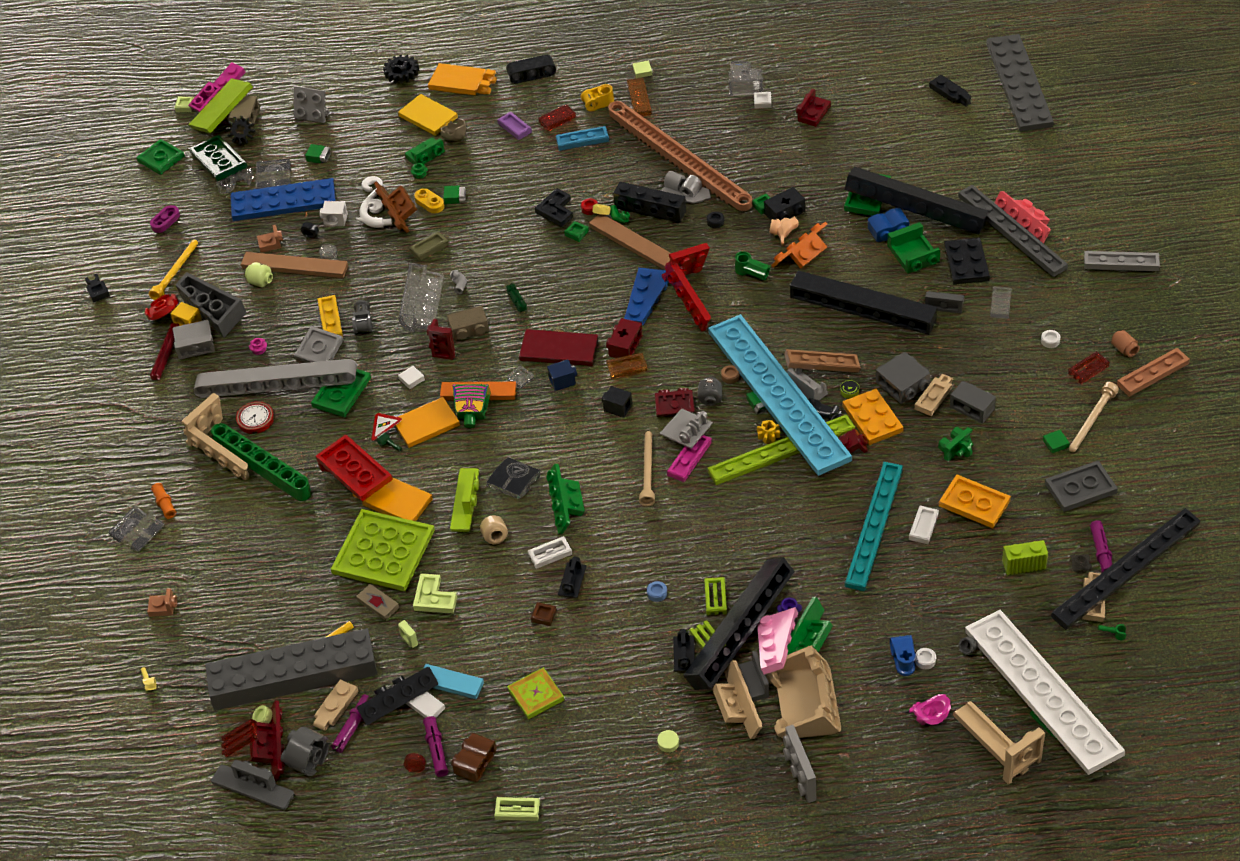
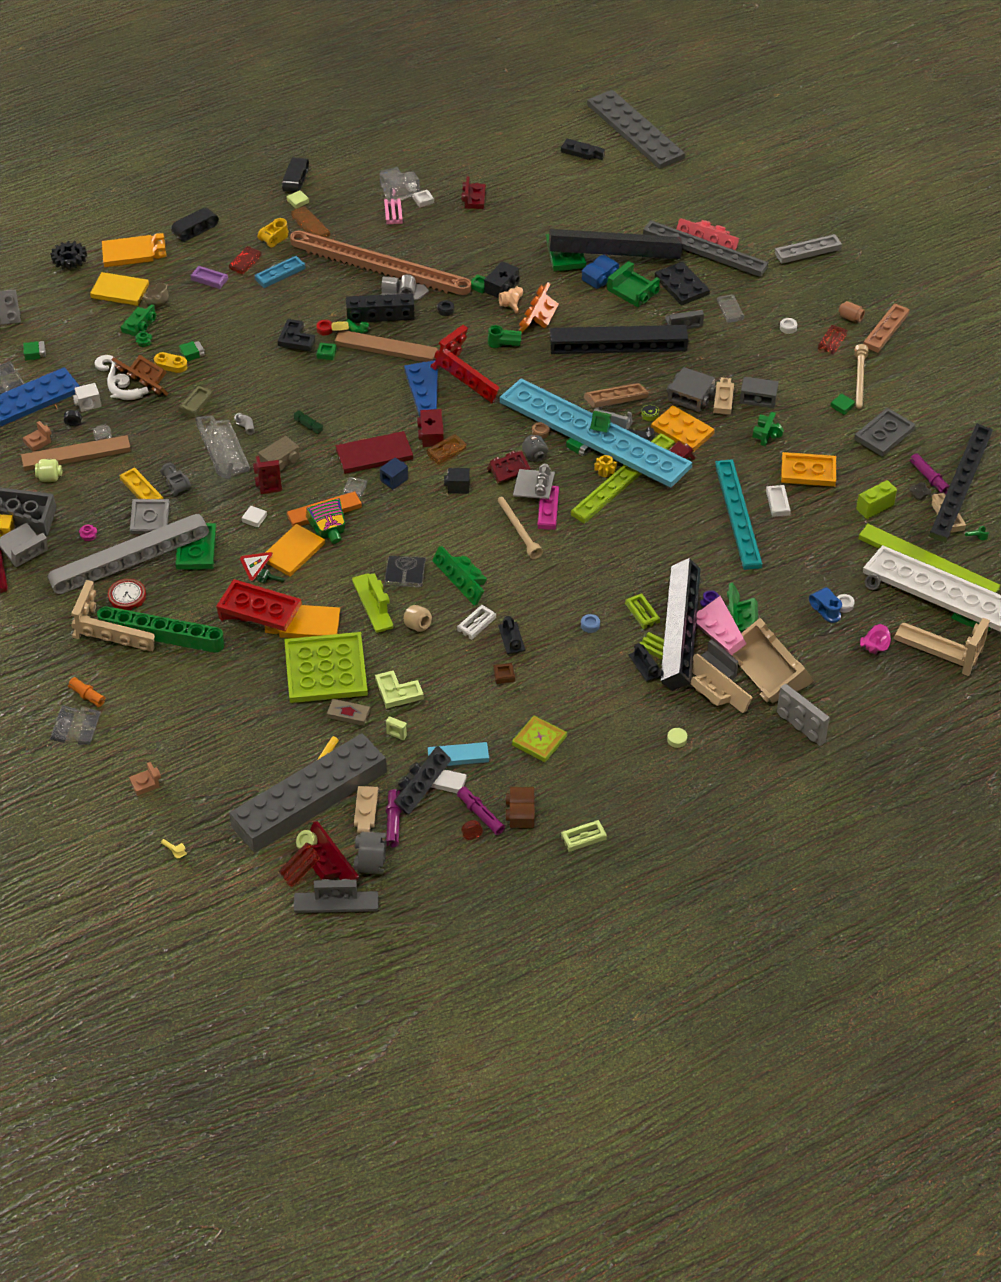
camera: 30 degrees left, 0 degrees up
none -> black beam [282,157,309,192]
none -> bright pink tile [384,198,403,224]
none -> green tile [590,411,612,433]
none -> lime tile [858,524,1000,593]

